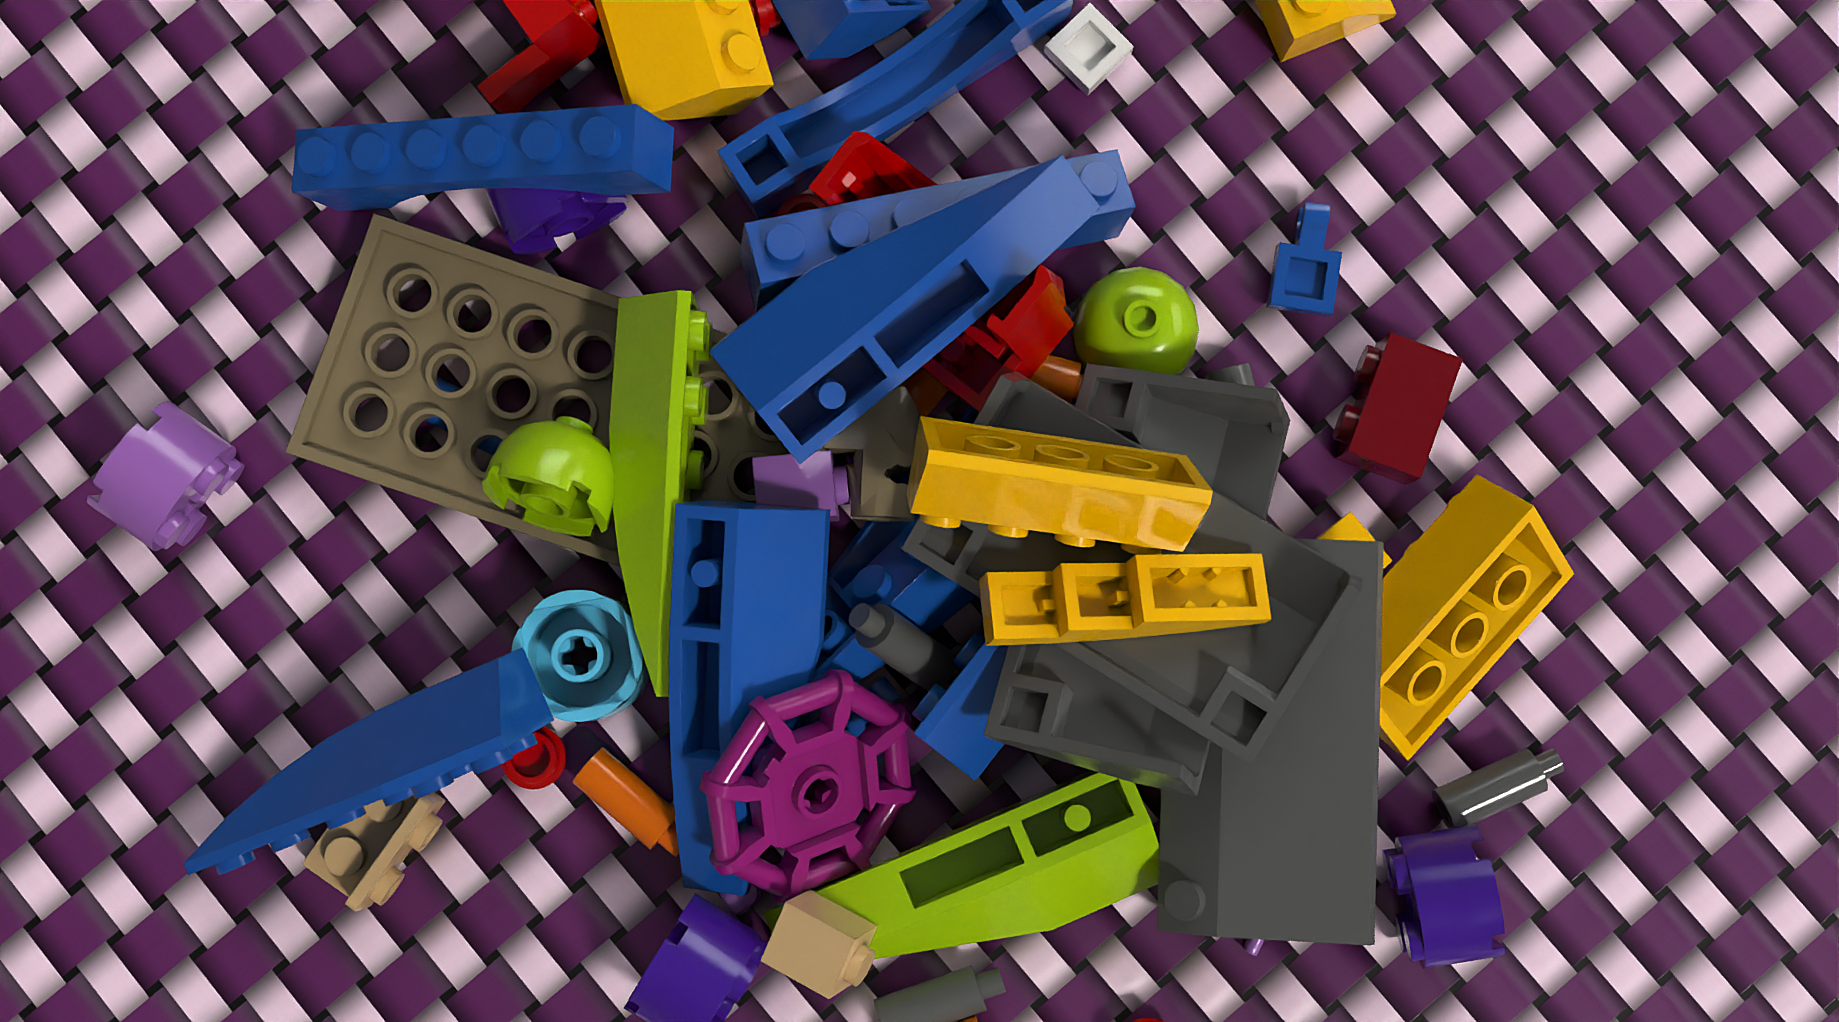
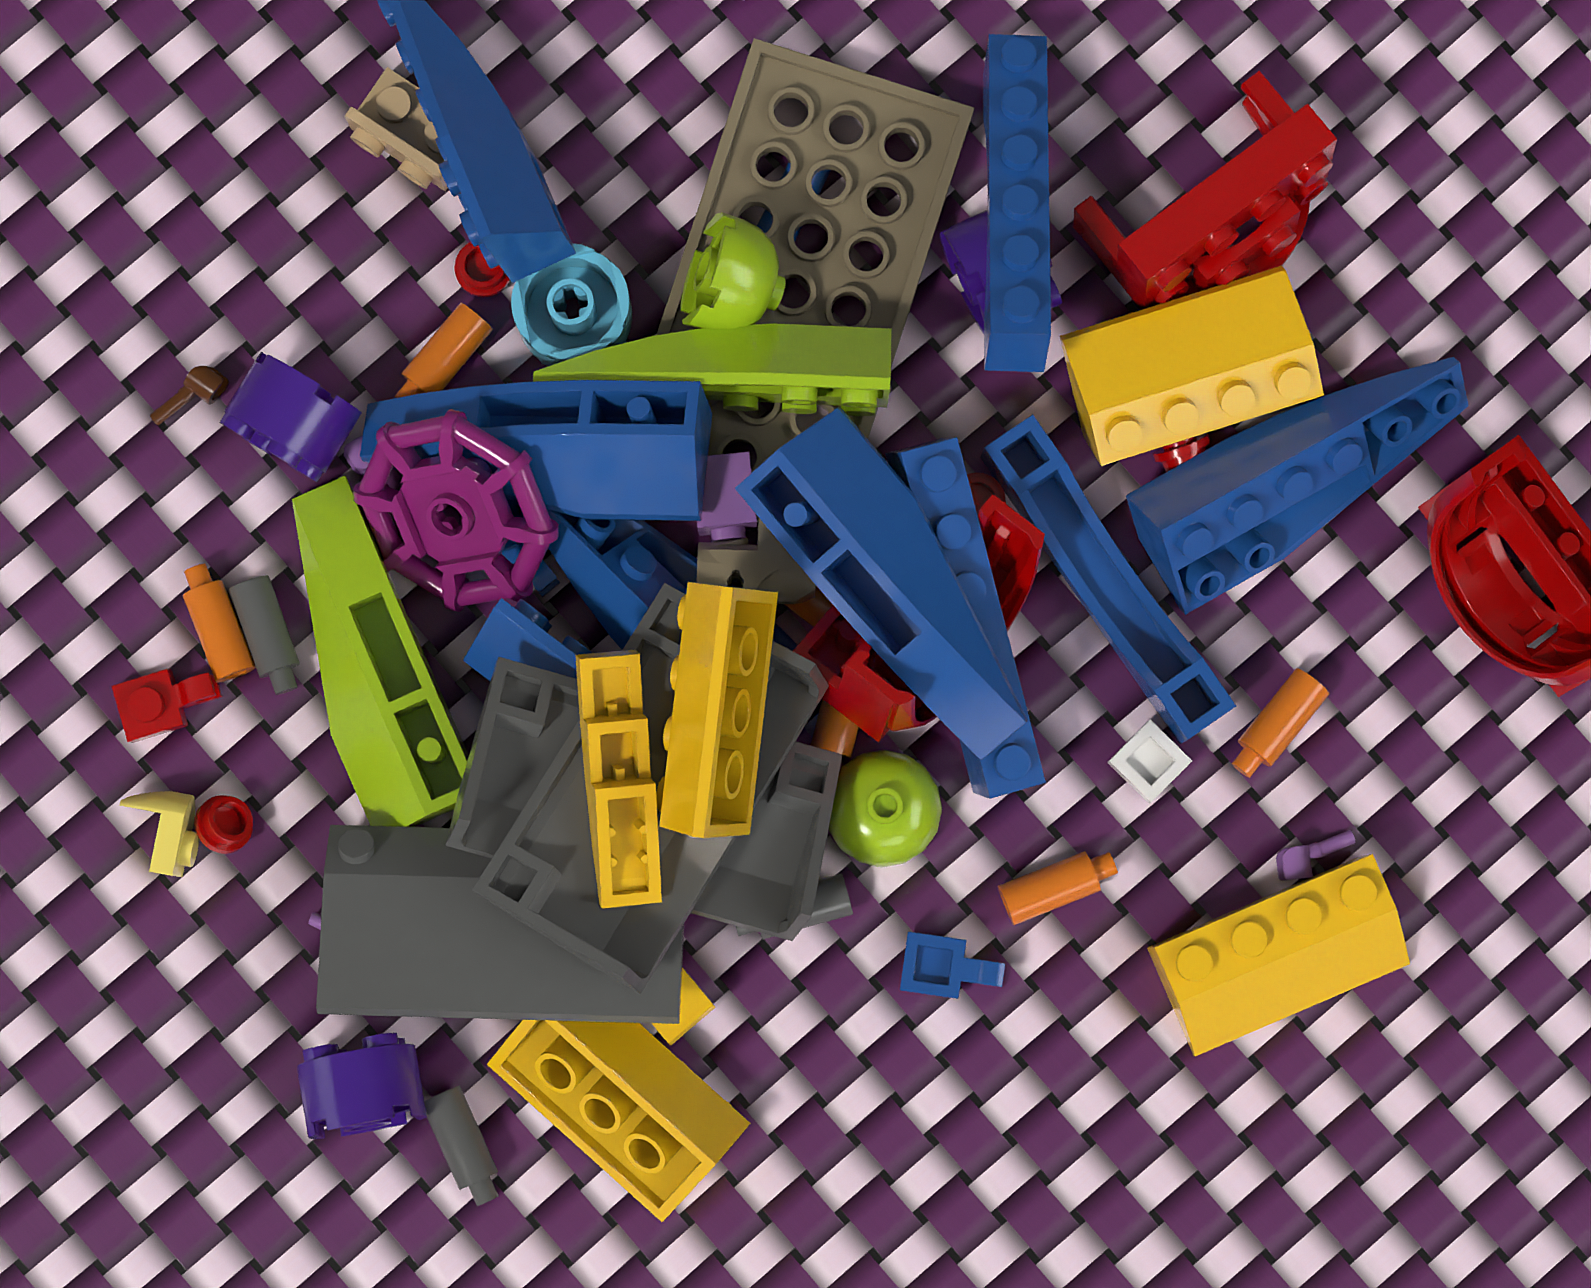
camera: 90 degrees right, 0 degrees up
tan brick [761,890,877,999] -> none
dark grey cylinder [849,603,956,691] -> none
dark red brick [1332,332,1463,485] -> none
none -> orange cylinder [998,851,1118,925]

